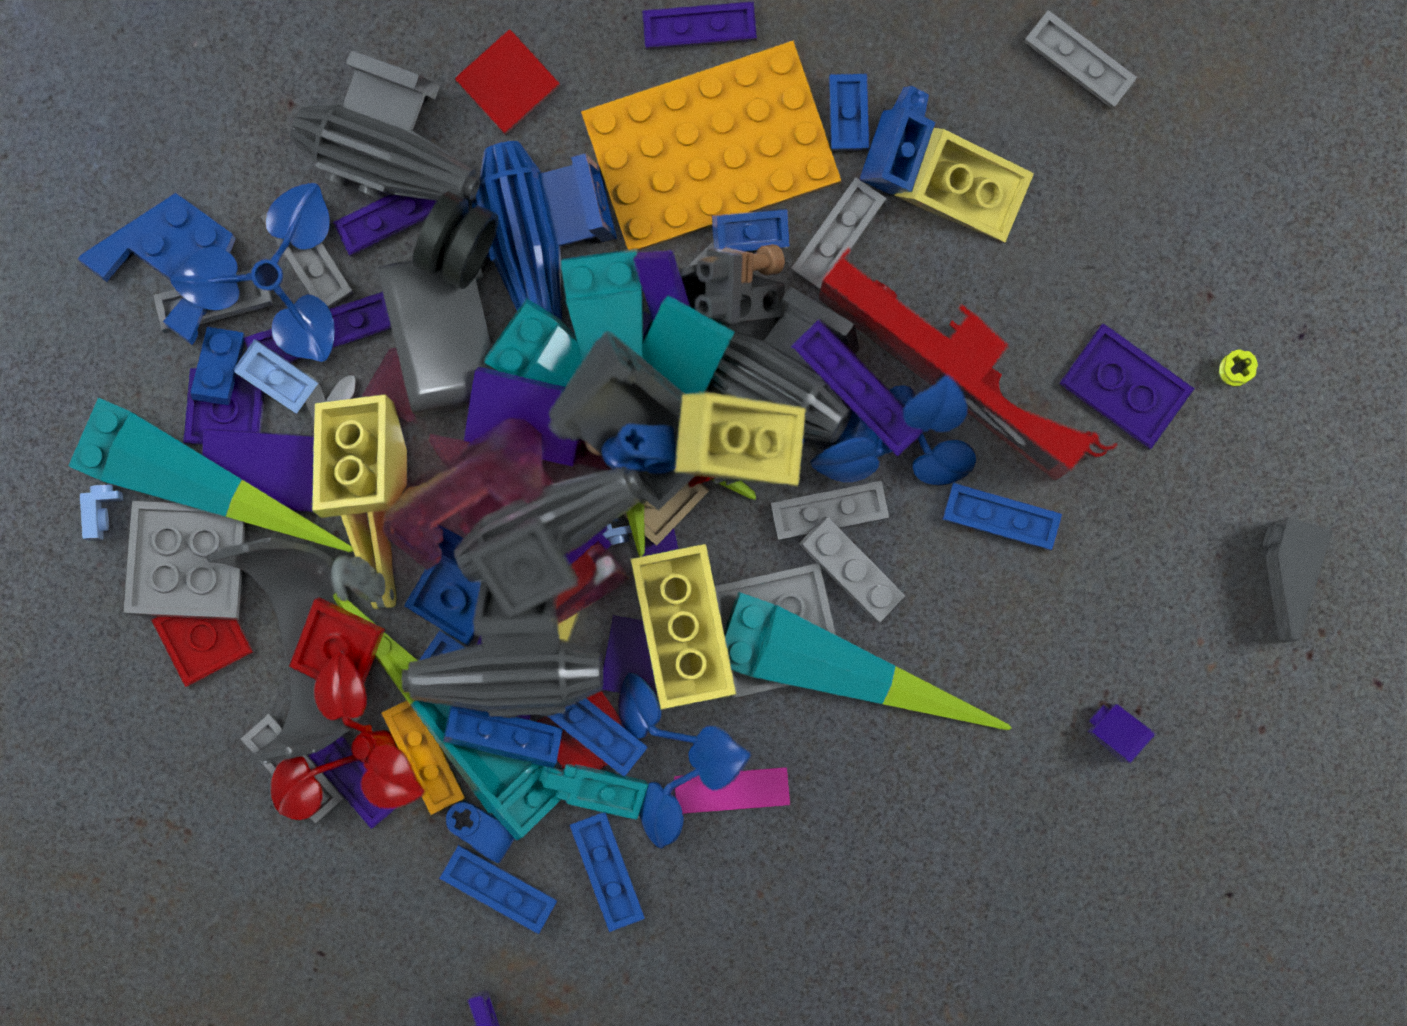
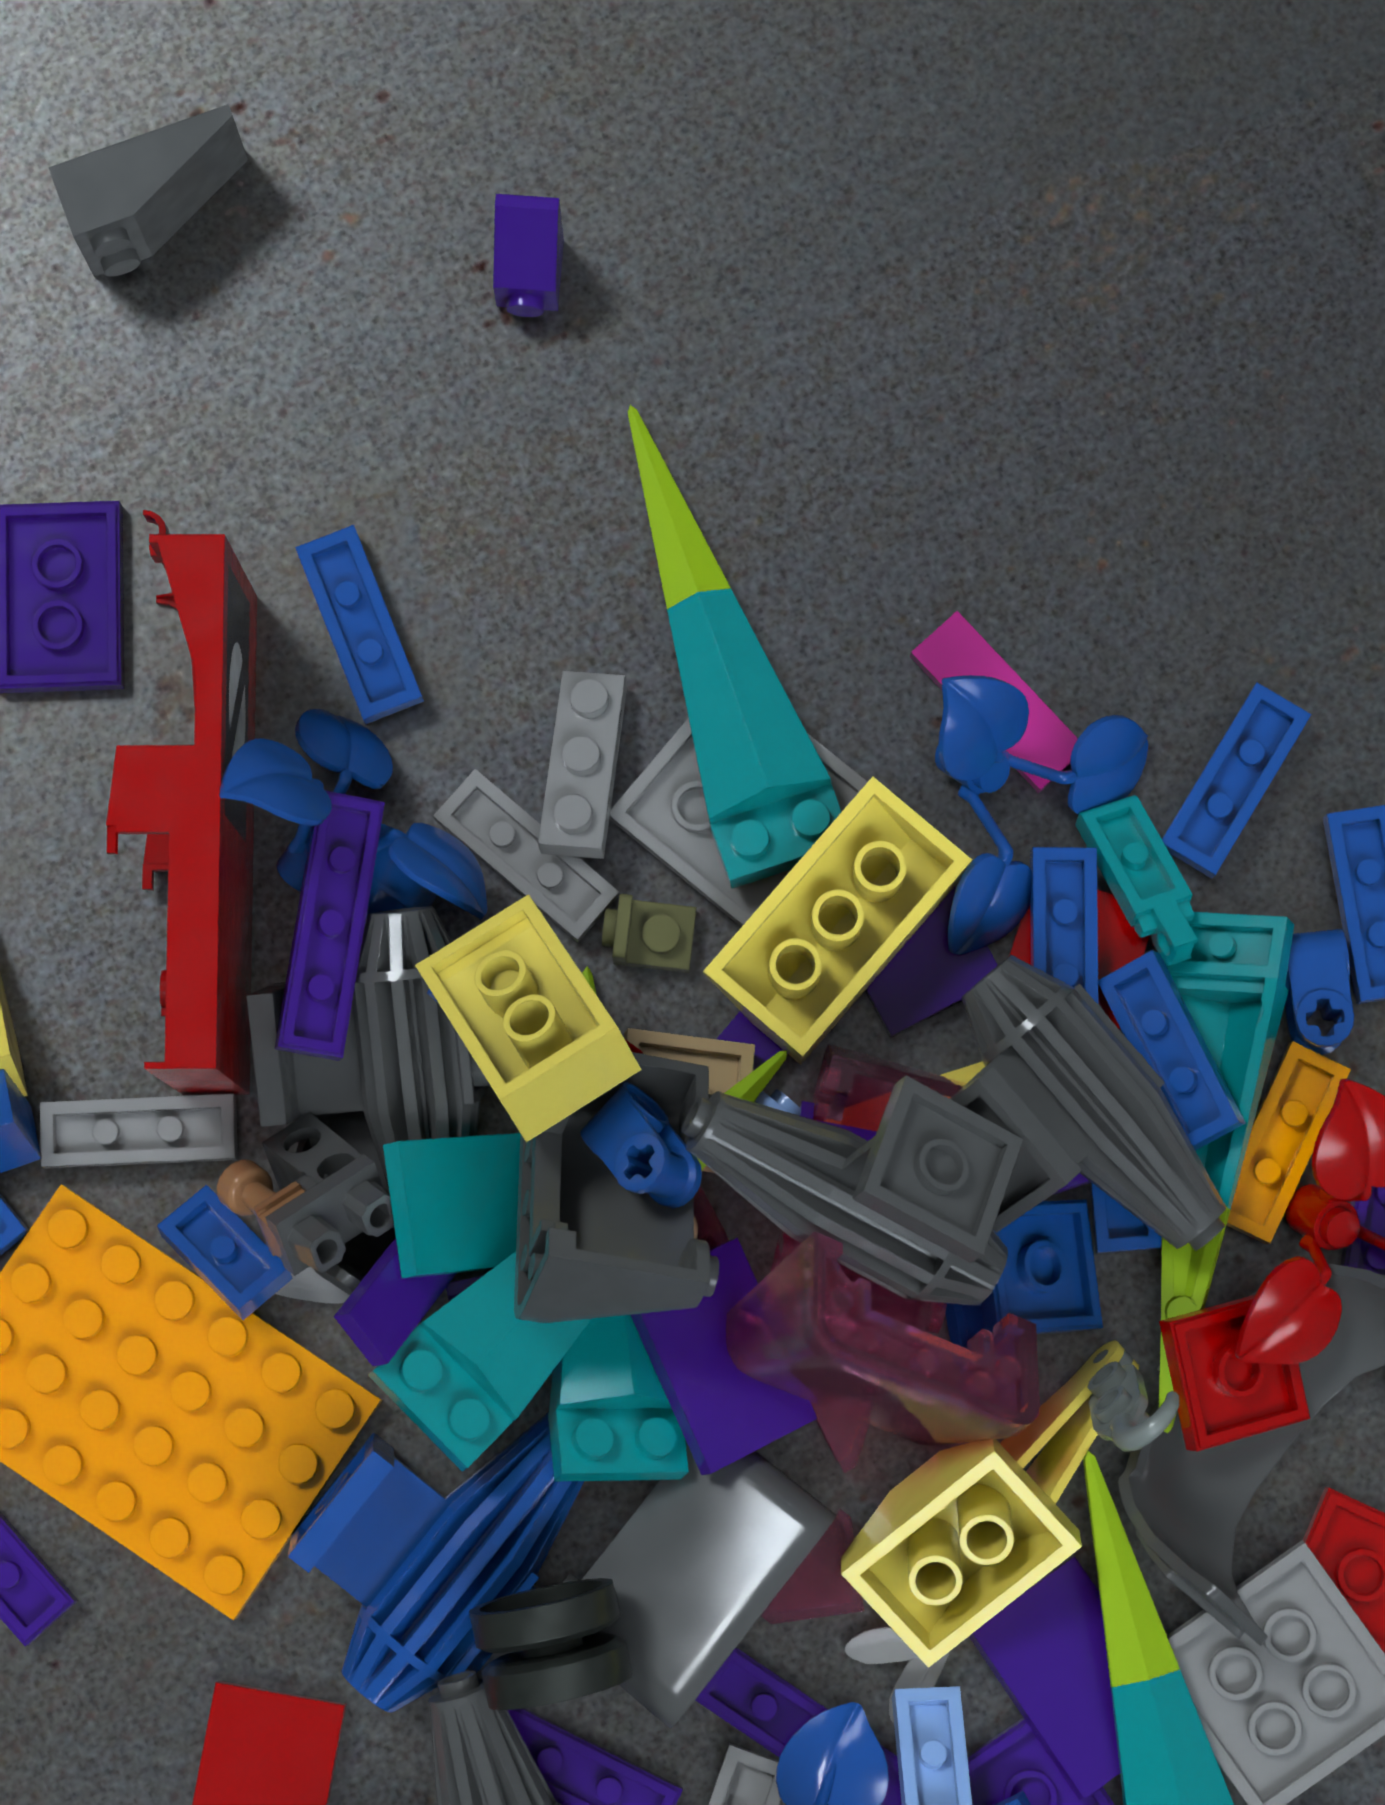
camera: 130 degrees left, 5 degrees down
none -> olive bracket [602,894,697,973]

